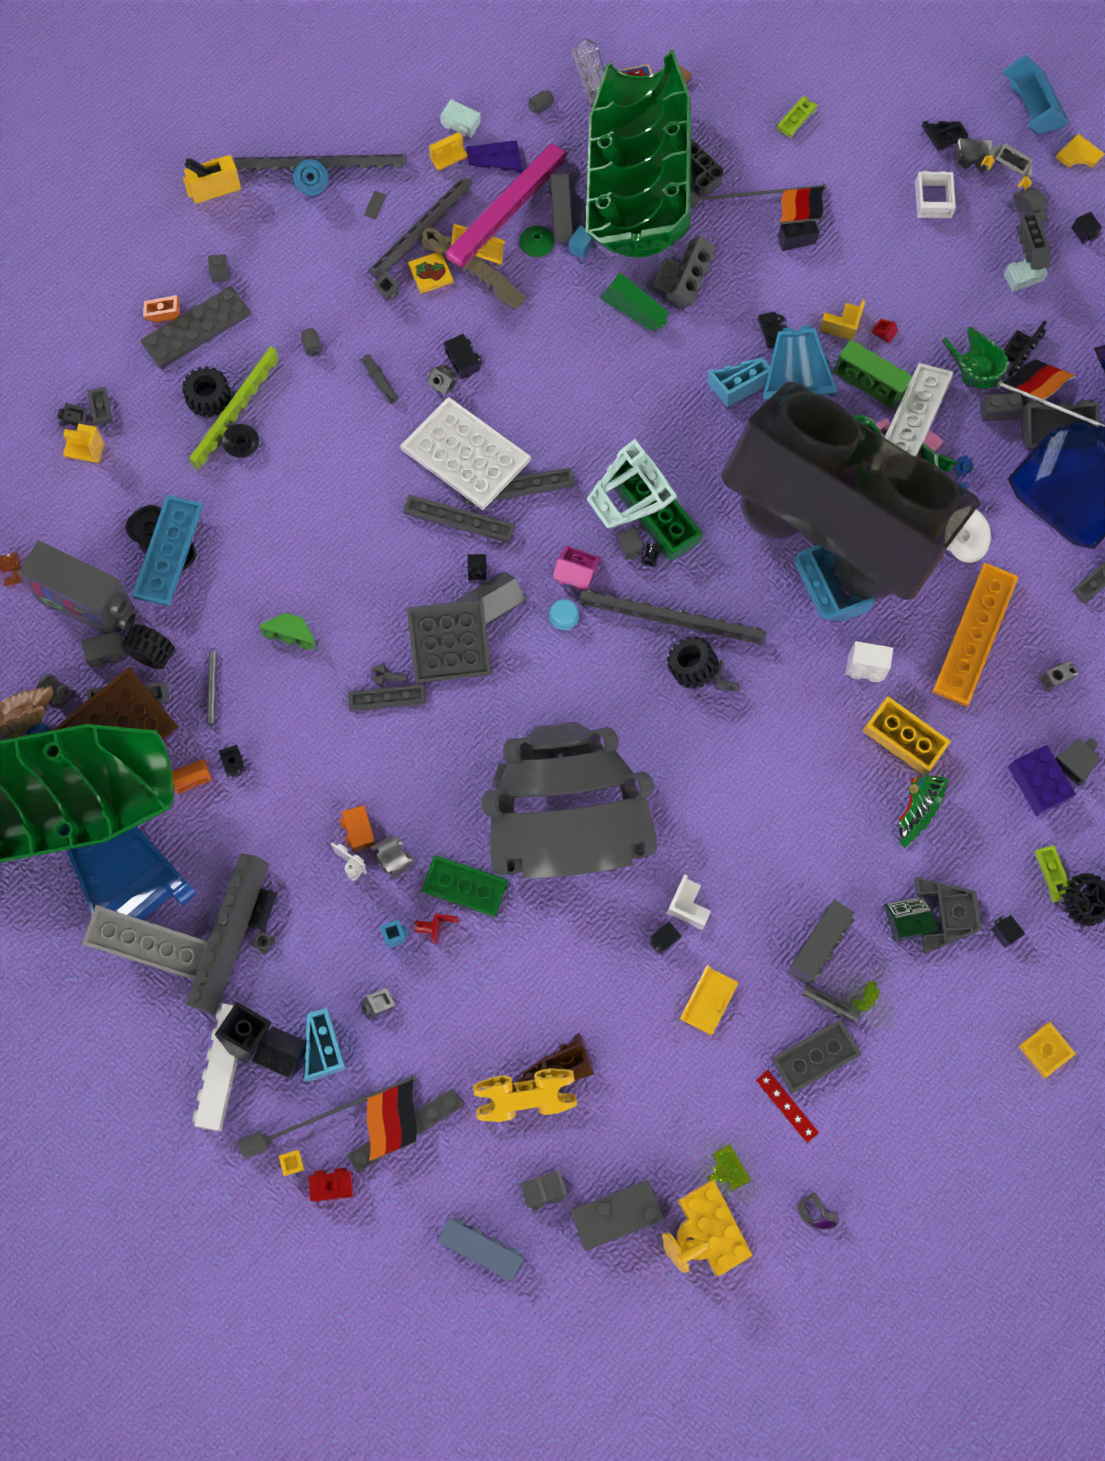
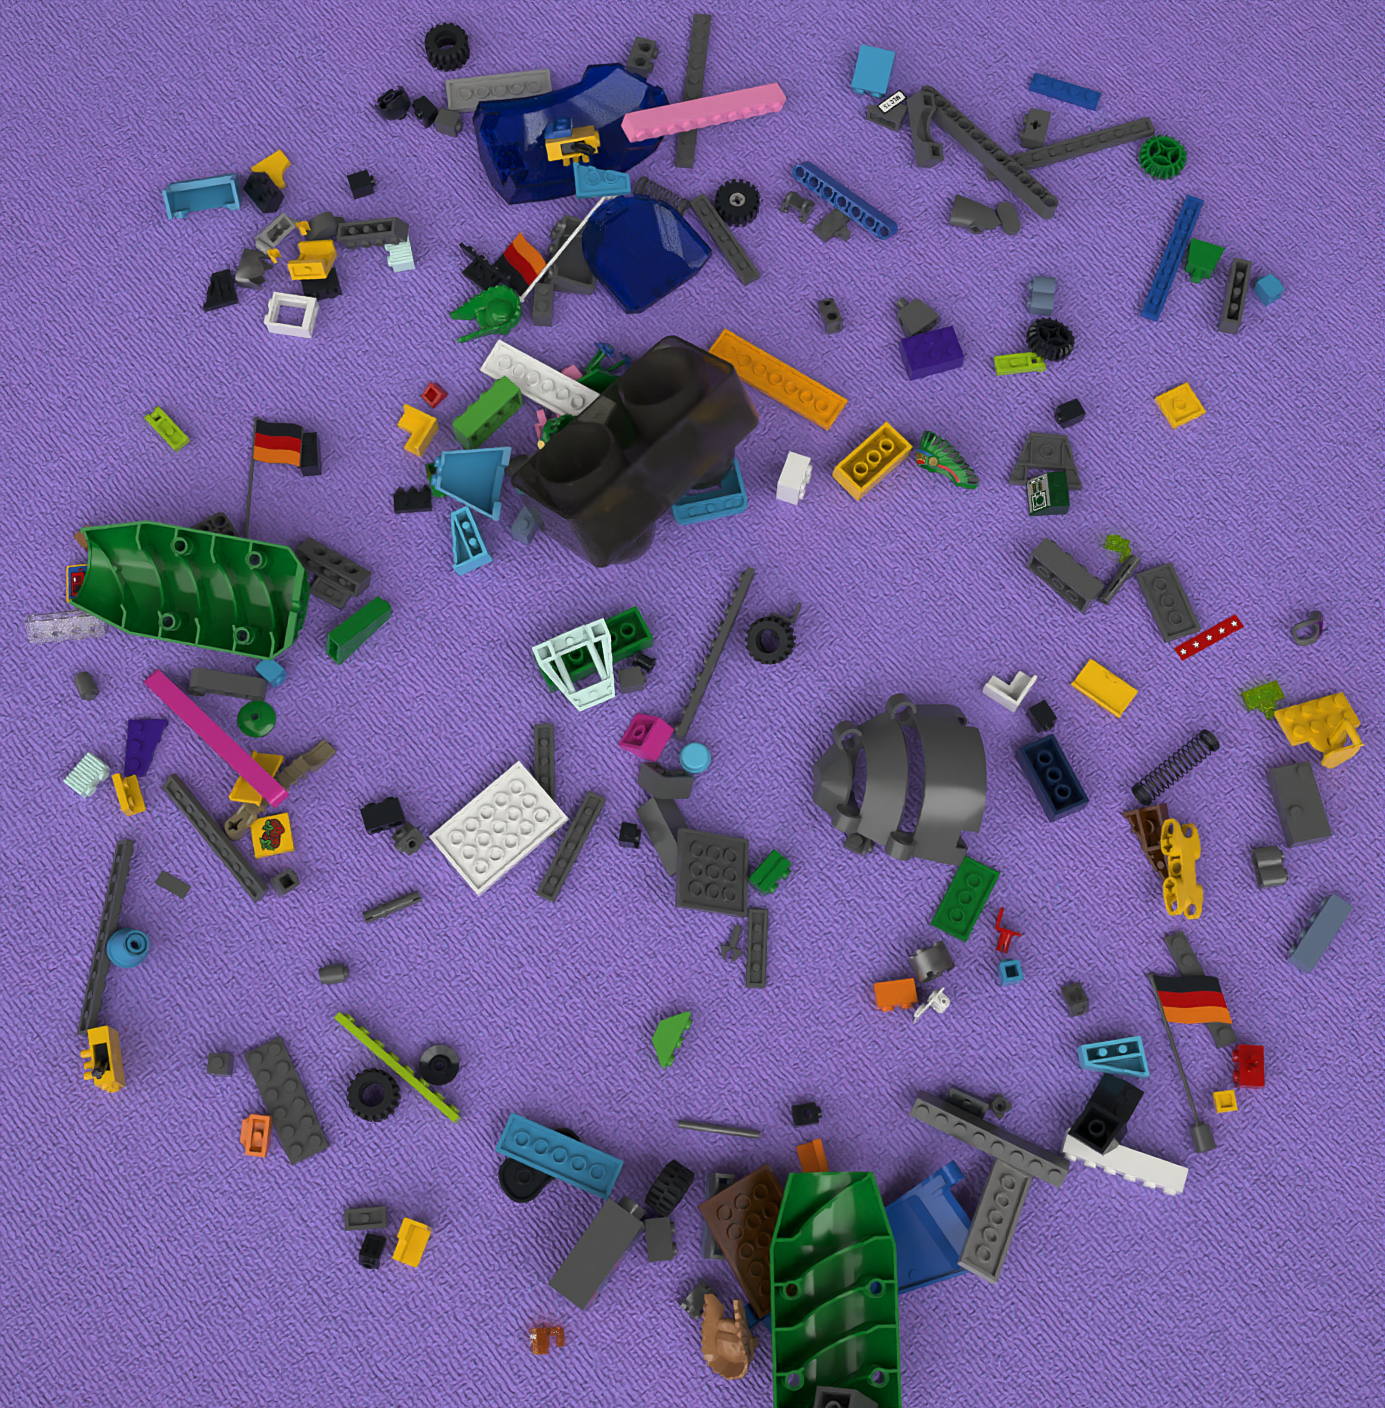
camera: 75 degrees left, 0 degrees up
none -> black brick [243,172,285,213]
none -> yellow panel [287,240,337,280]
none -> black brick [301,267,342,302]
none -> dark grey panel [637,762,695,799]
none -> green brick [748,849,792,897]
none -> dark blue brick [1015,734,1089,823]
none -> black piece [1131,729,1220,806]

